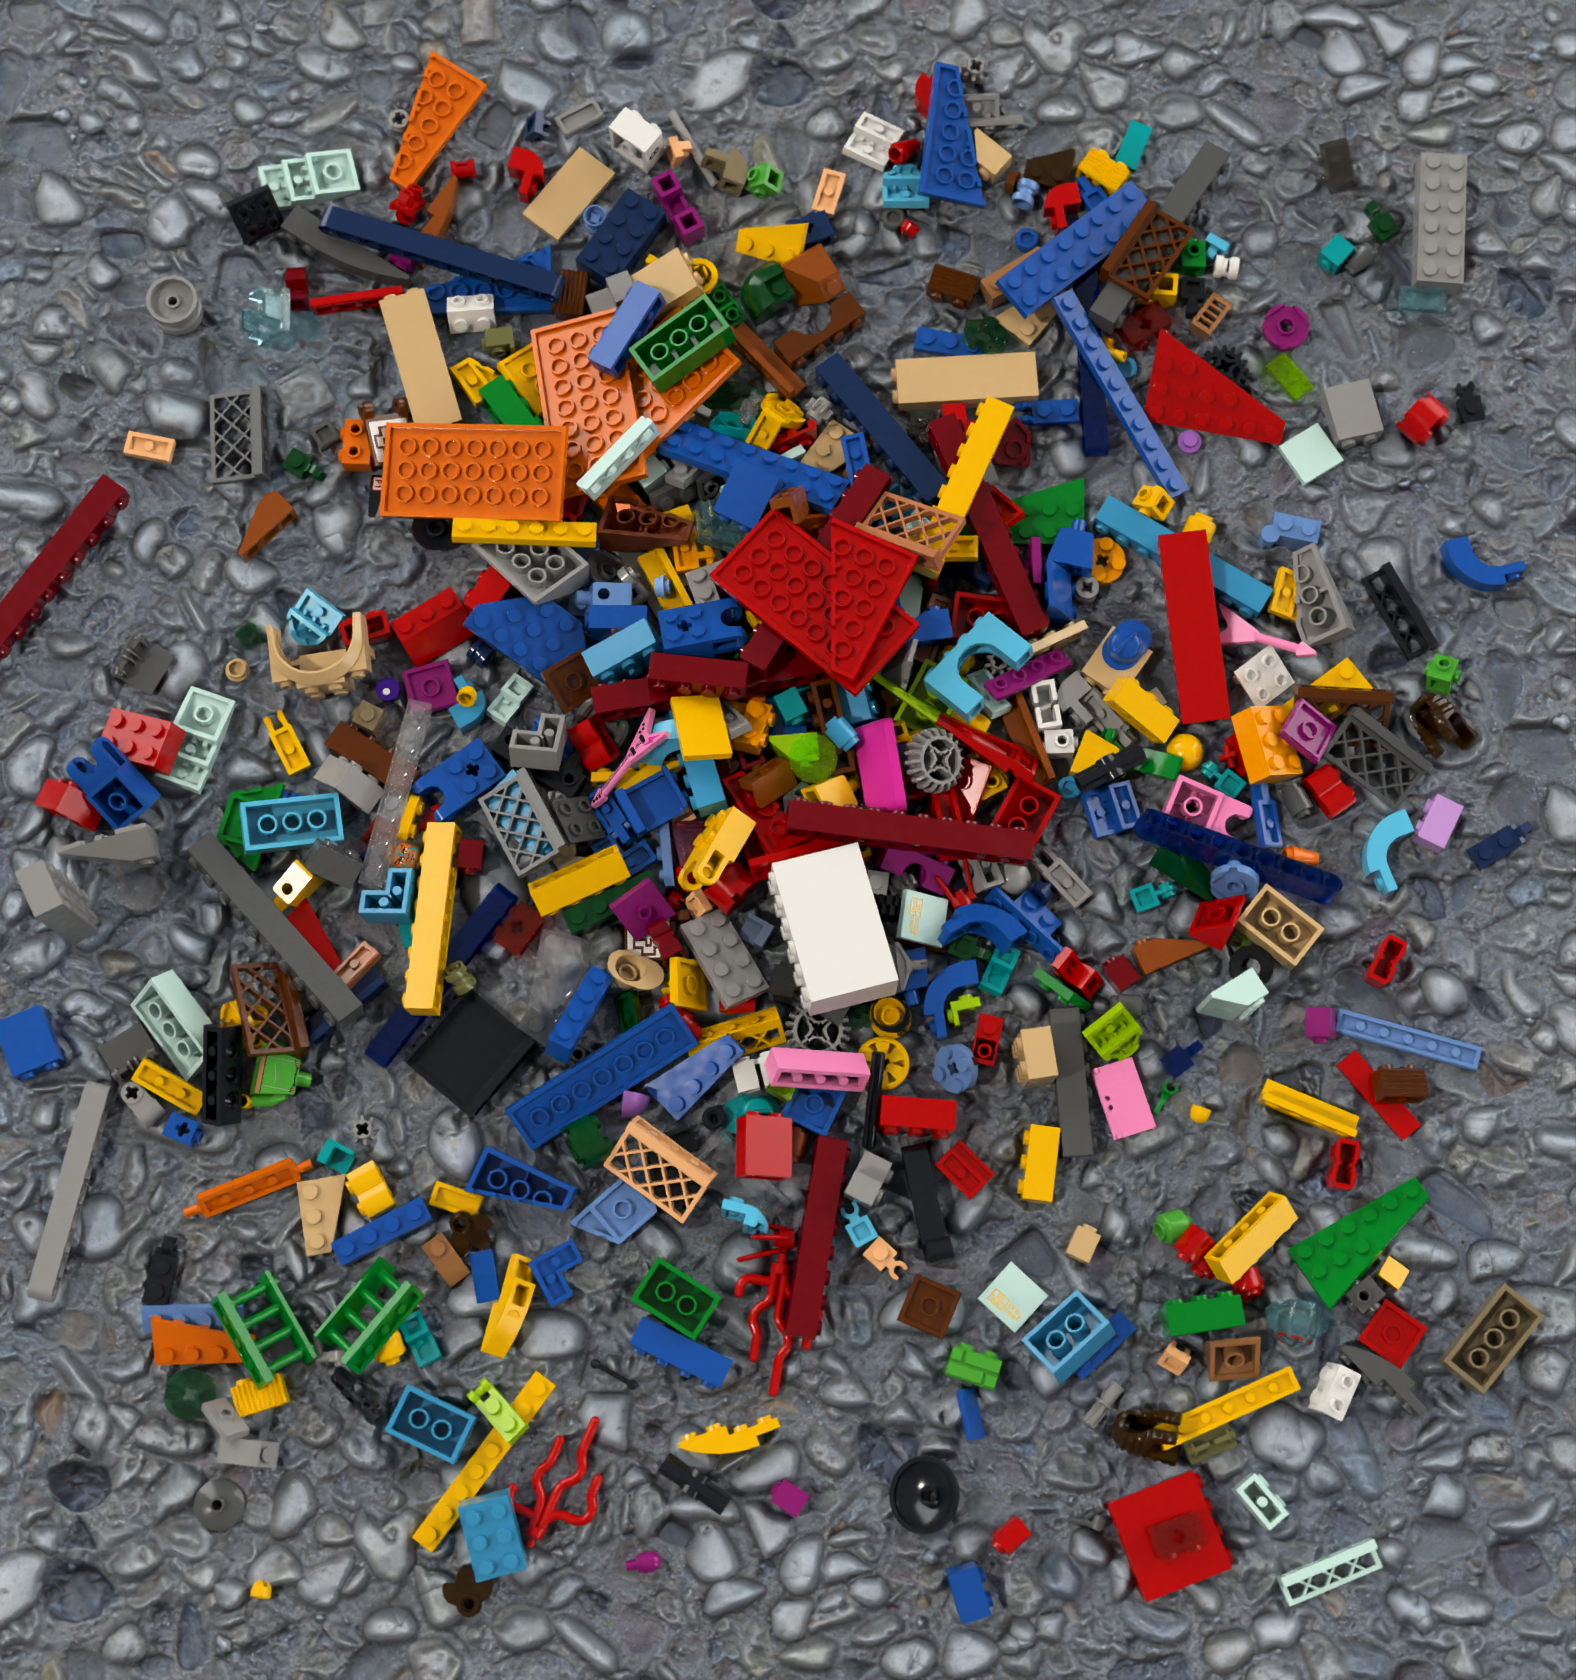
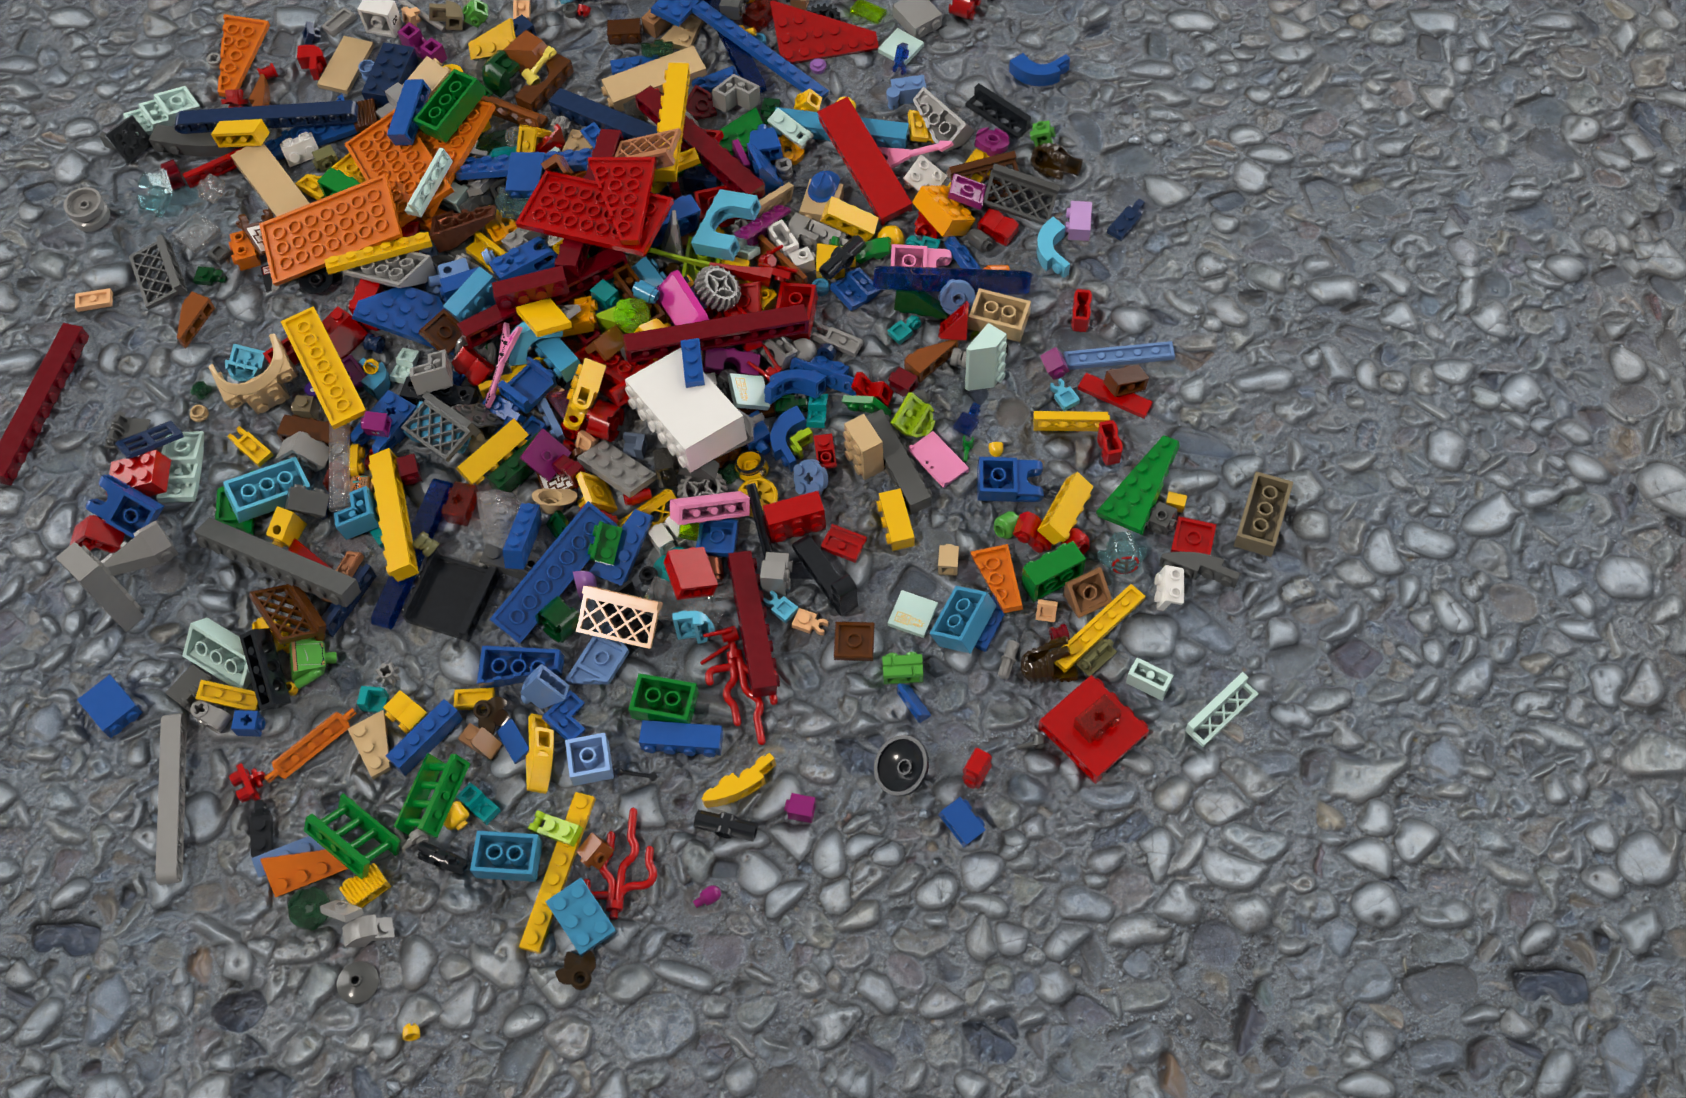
camera: 15 degrees left, 15 degrees down
none -> dark blue window [115,420,184,459]
none -> clear brick [197,173,225,204]
none -> yellow brick [211,119,270,148]
none -> red hips [229,763,266,803]
none -> yellow plate [280,306,366,430]
none -> magenta brick [361,411,392,437]
none -> light yellow brick [521,46,557,86]
none -> medium blue torso [521,664,570,709]
none -> light blue brick [565,733,614,786]
none -> dark orange brick [576,832,615,870]
none -> green bracket [588,521,623,566]
none -> blue plate [681,338,705,388]
none -> light grey brick [712,74,760,113]
none -> red plant [758,245,798,273]
none -> dark green plate [761,98,781,125]
none -> light aqua plate [767,108,814,149]
none -> clear blue plate [892,42,909,75]
none -> light grey wheel [950,347,966,369]
none -> orange wing [970,544,1023,613]
none -> magenta plate [974,127,1009,157]
none -> blue brick [977,457,1044,502]
none -> dark red wheel [1049,623,1070,641]
none -> medium azure plate [1050,378,1080,411]

